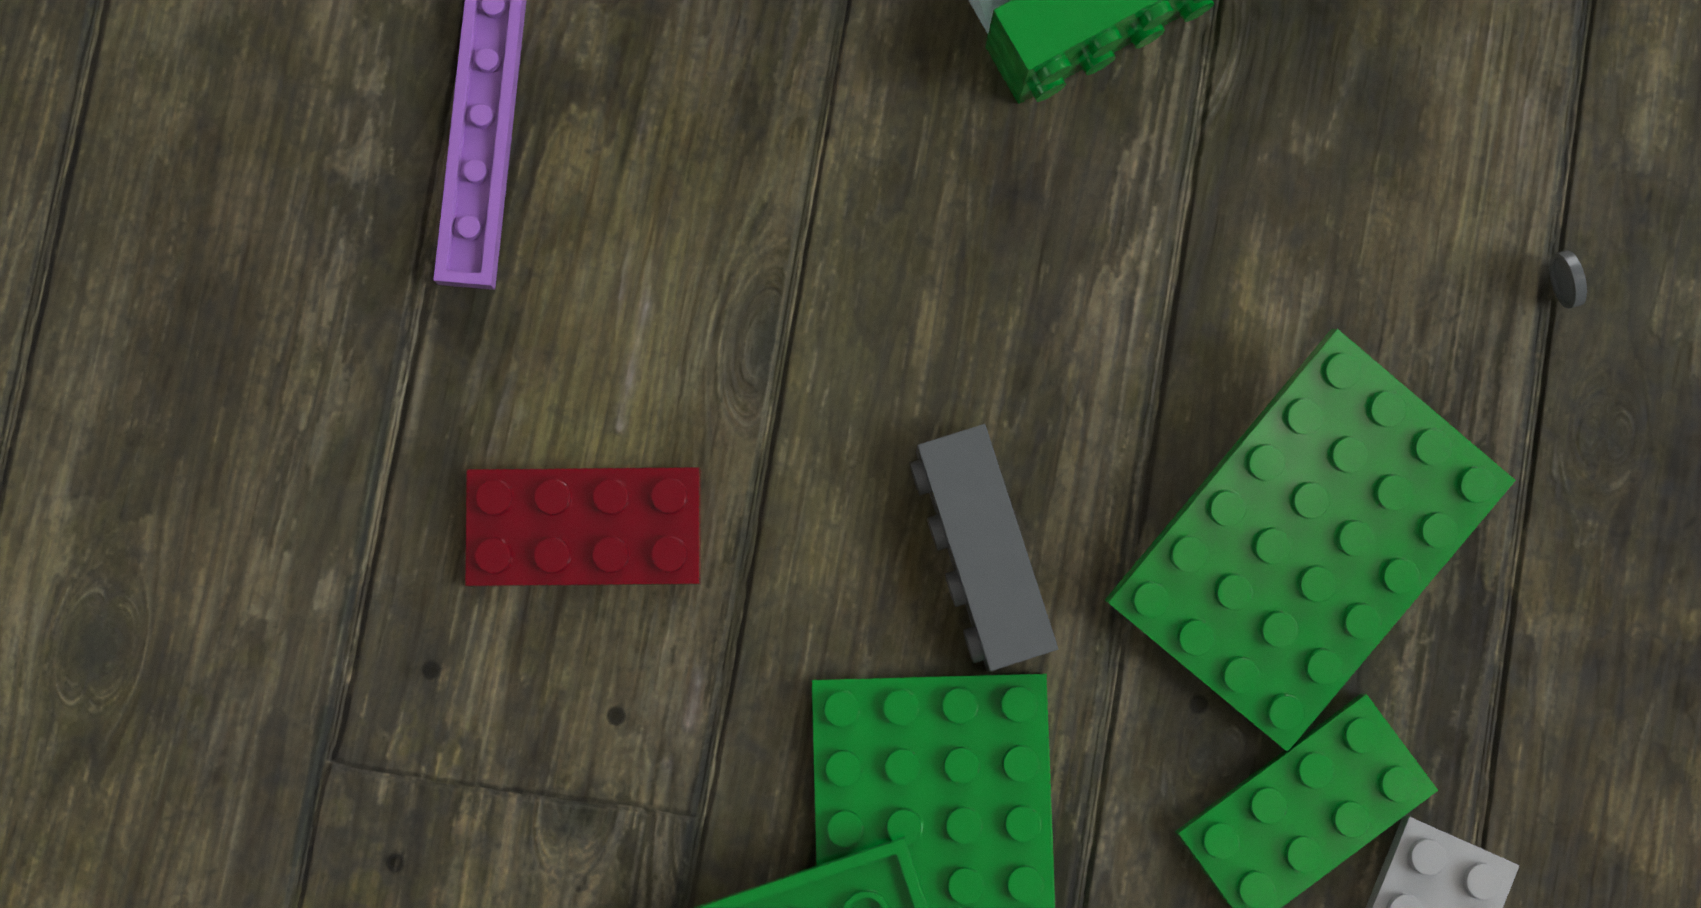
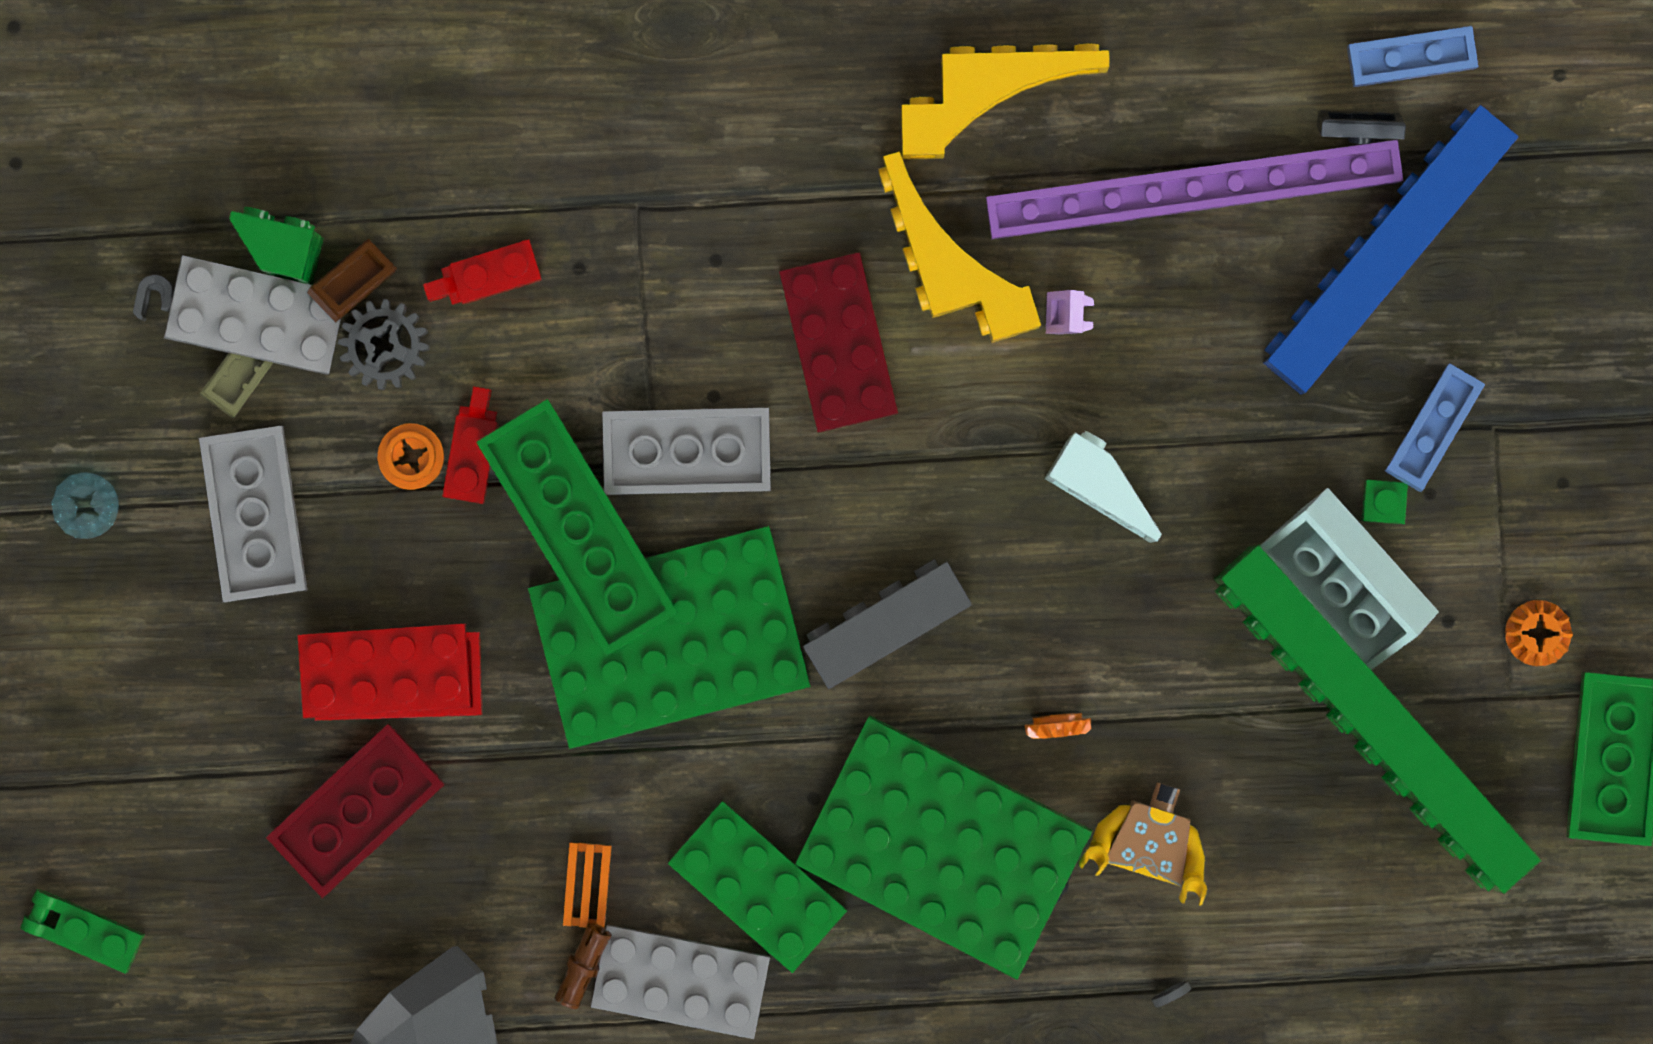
camera: 80 degrees right, 5 degrees up
none -> light grey plate [602,408,771,495]
none -> yellow arch [878,152,1041,343]
none -> yellow arch [901,44,1109,159]
none -> orange gear [1025,713,1091,739]
none -> light aqua slope [1044,431,1162,543]
none -> lavender tile [1046,290,1094,335]
none -> torso [1079,782,1207,906]

